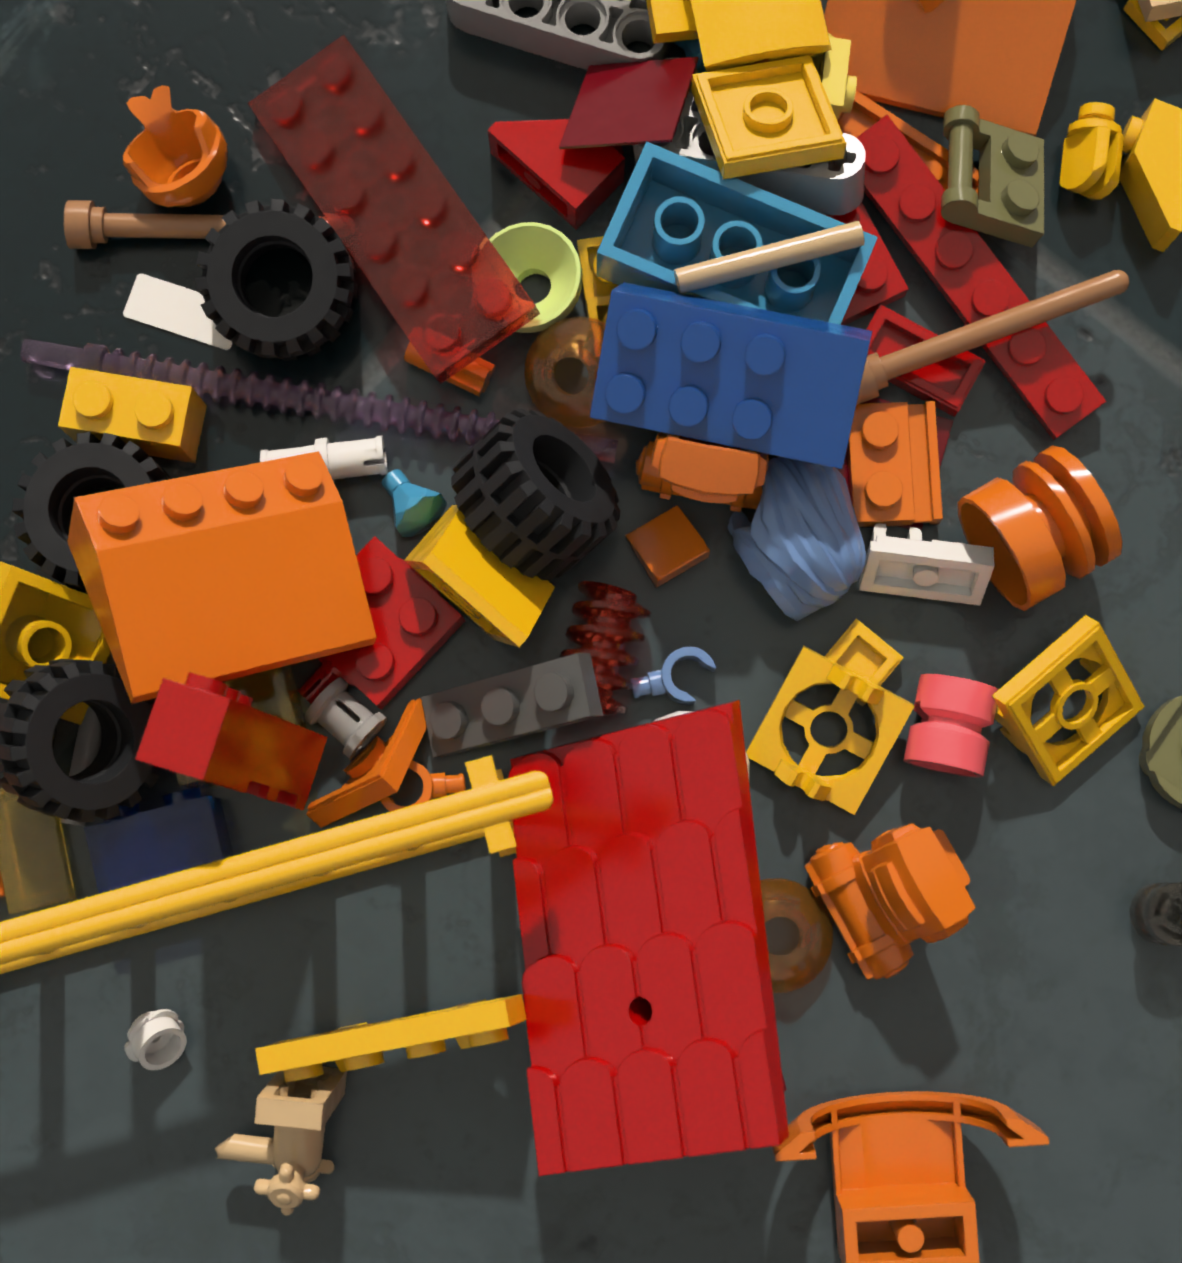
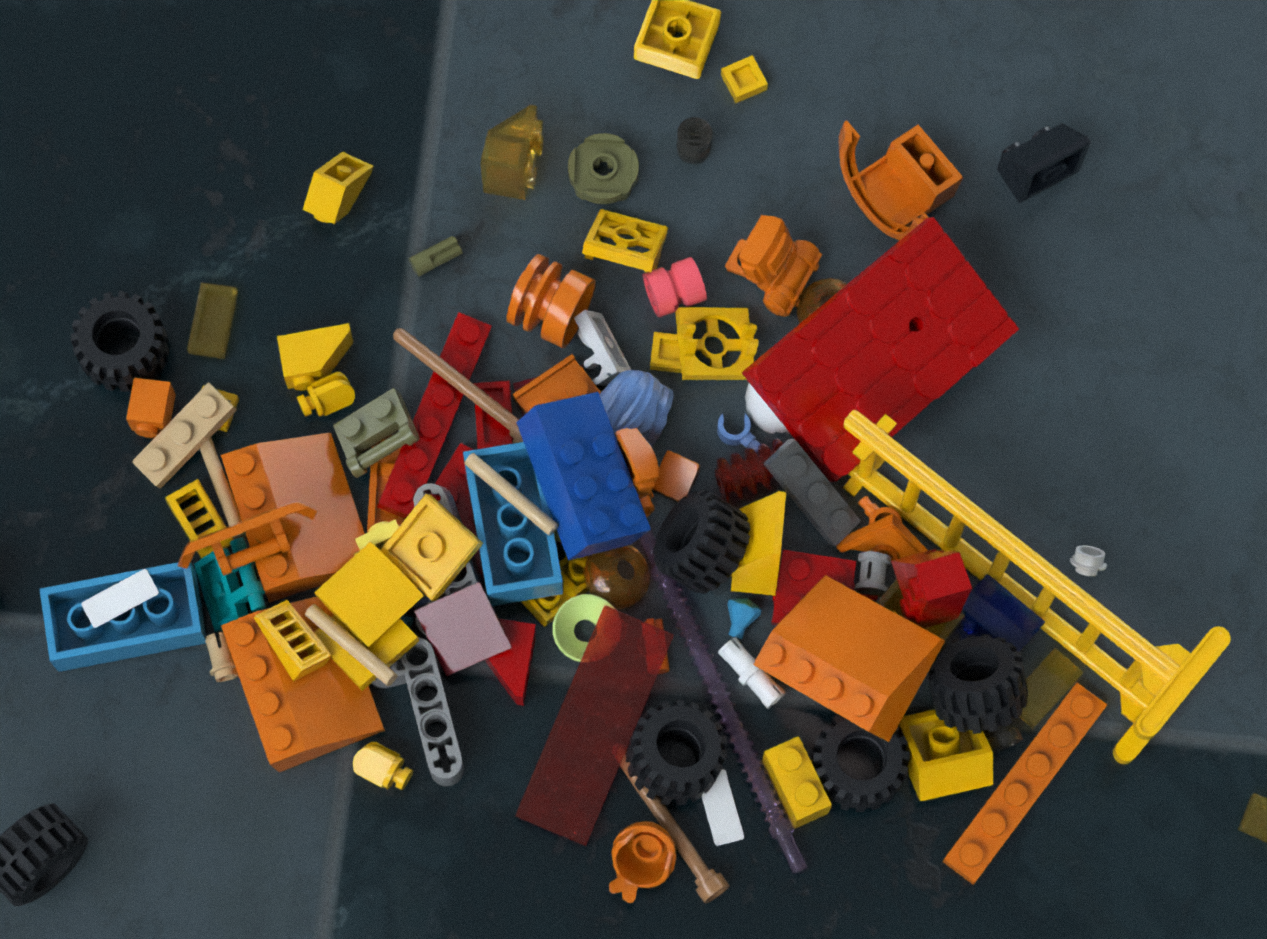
camera: 125 degrees left, 10 degrees down
tan piece [215,1067,347,1216] -> none
yellow hinge [255,994,527,1082] -> none

